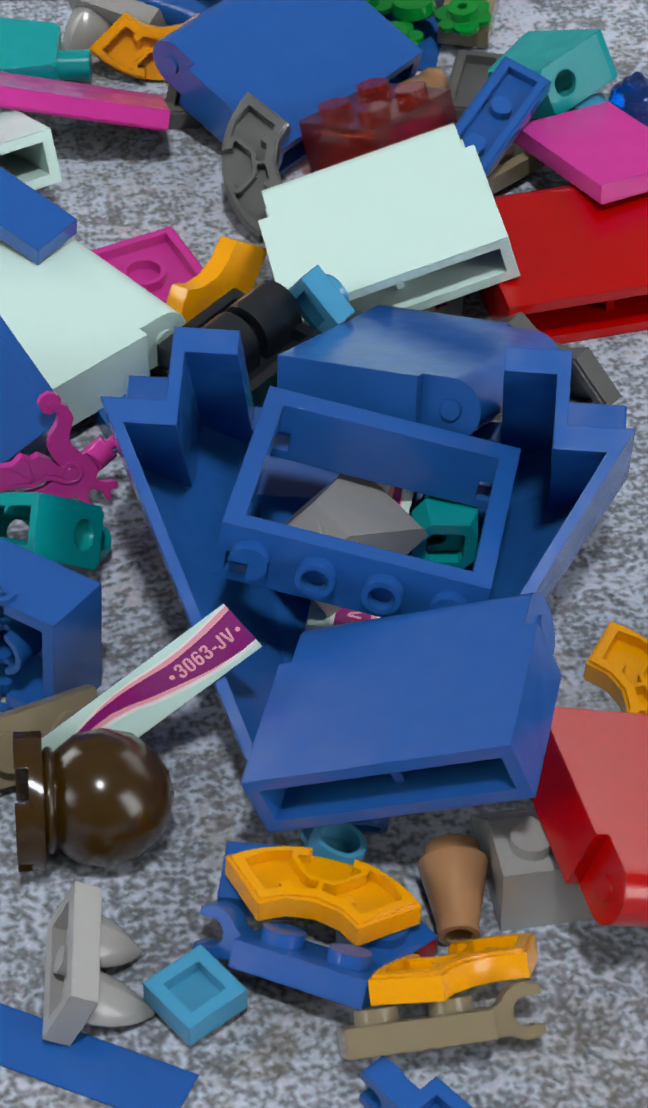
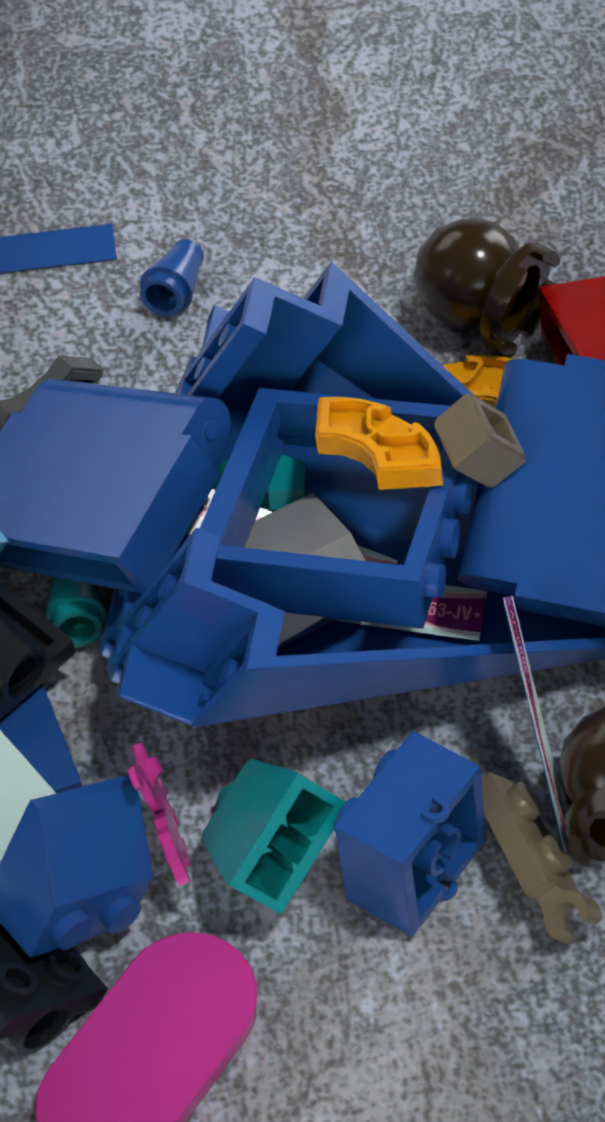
camera: 85 degrees left, 10 degrees up
none -> light orange tile [315,397,443,490]
none -> dark tan slope [434,393,526,488]

